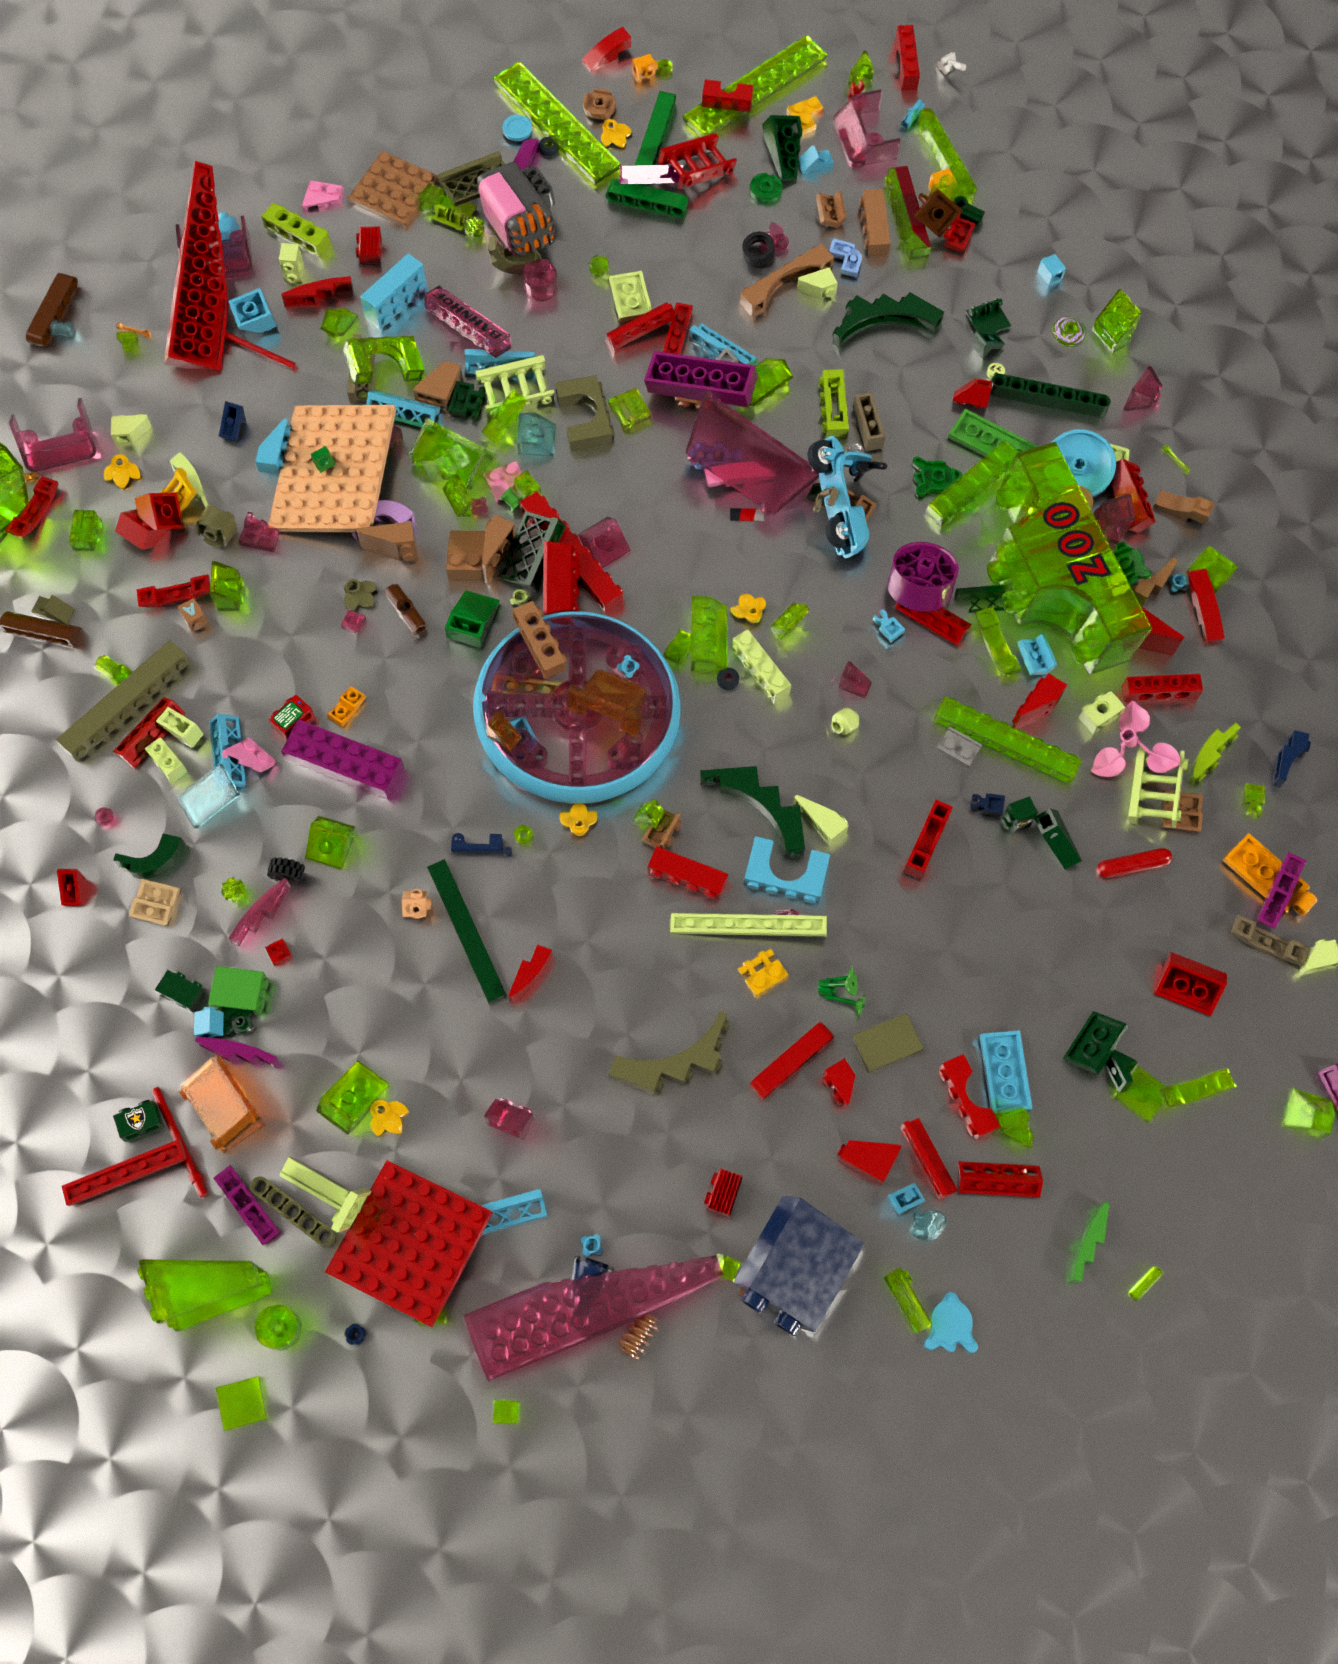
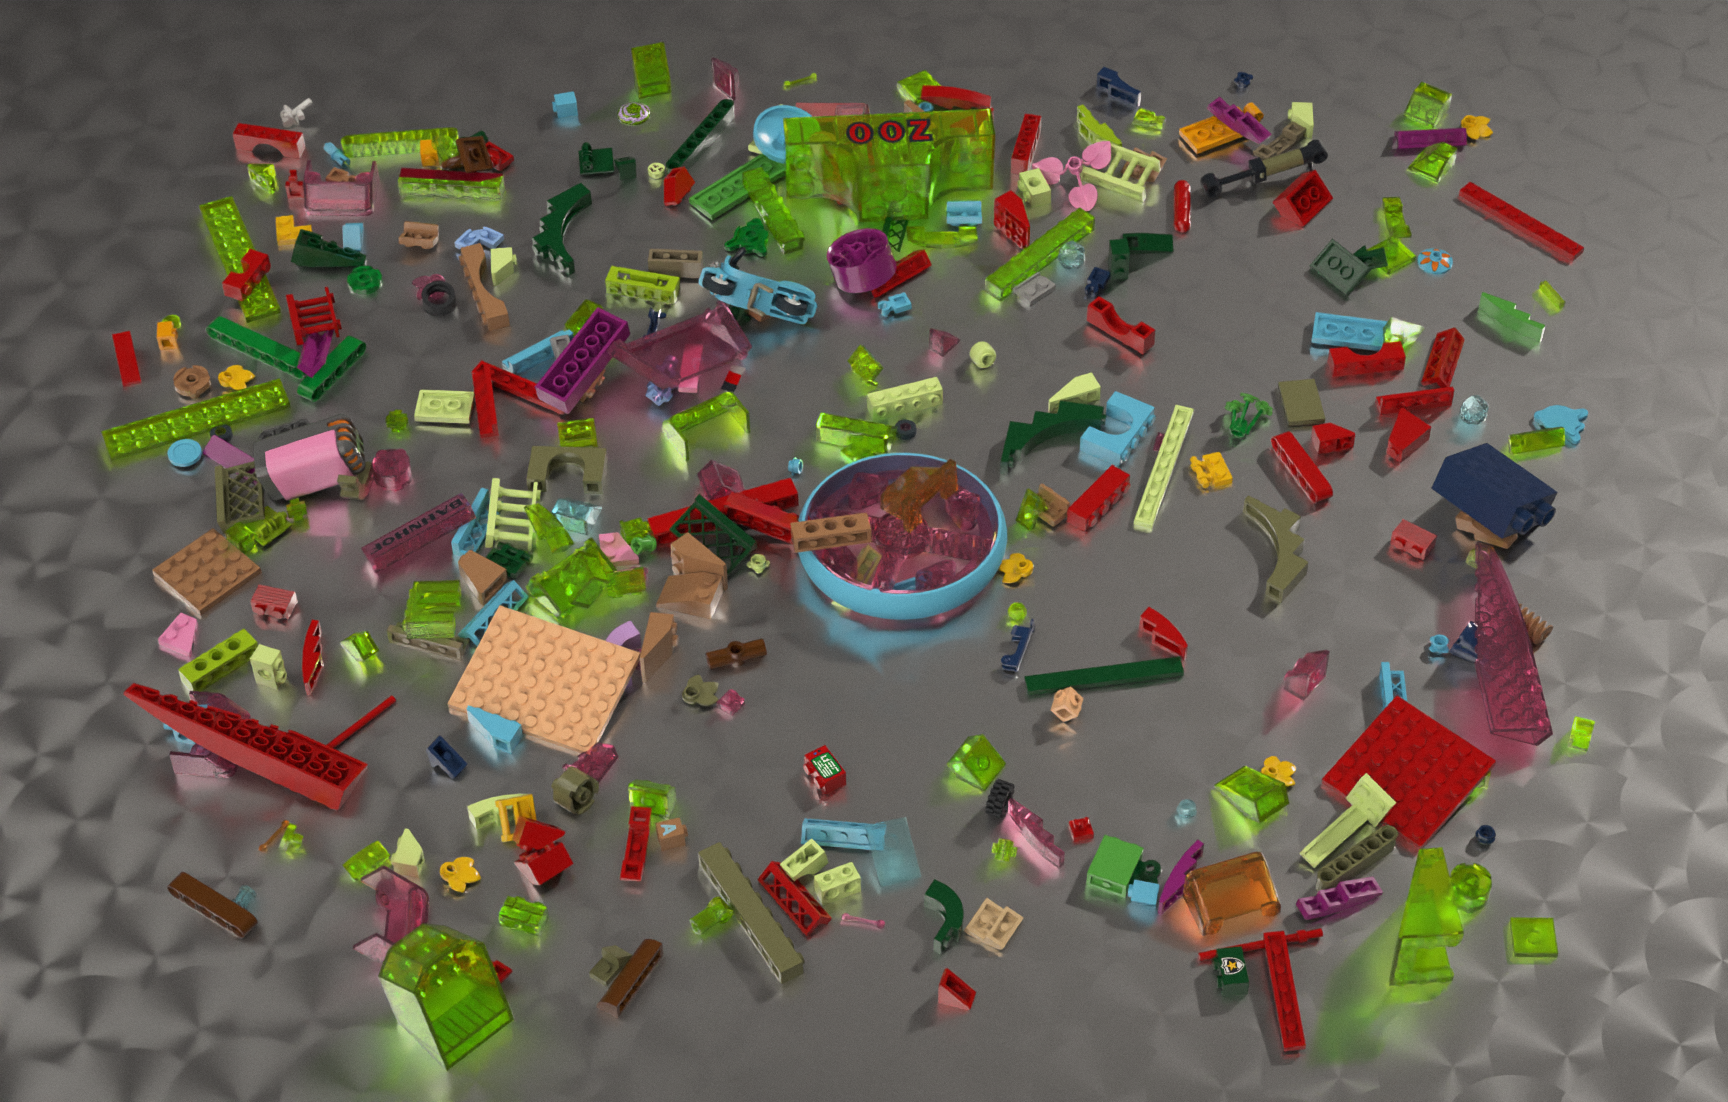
camera: 70 degrees left, 20 degrees down
clear pink plate [95,807,114,826] -> none
dark green brick [155,970,205,1013] -> none
bright pink wing [222,737,276,773] -> none
medium azure slope [228,288,277,333] -> none
magenta brick [281,719,404,800] -> none
green bracket [311,446,336,473] -> none
light orange slope [327,686,366,728] -> none
medium azure brick [360,253,427,329] -> none
green slope [445,590,500,648] -> none
clear orange slope [486,711,522,752] -> none
medium azure plate [617,655,640,678] -> none
yellow plate [730,594,766,623] -> none
medium nougat brick [859,189,891,256] -> none
medium azure slope [887,1183,926,1216] -> none
medium nougat slope [1153,490,1215,524] -> none
none -> medium nougat plate [325,167,358,189]
none -> clear neon green slope [342,840,391,881]
none -> dark blue piece [641,308,667,353]
none -> clear neon green windscreen [662,392,750,462]
none -> medium azure plate [788,457,803,476]
none -> clear pink hinge [842,913,885,929]
none -> clear light blue hair [1058,241,1085,270]
none -> clear light blue plate [1177,799,1197,818]
none -> black piece [1200,139,1328,197]
none -> medium azure dish [1418,248,1453,274]
none -> red plate [1459,182,1584,261]

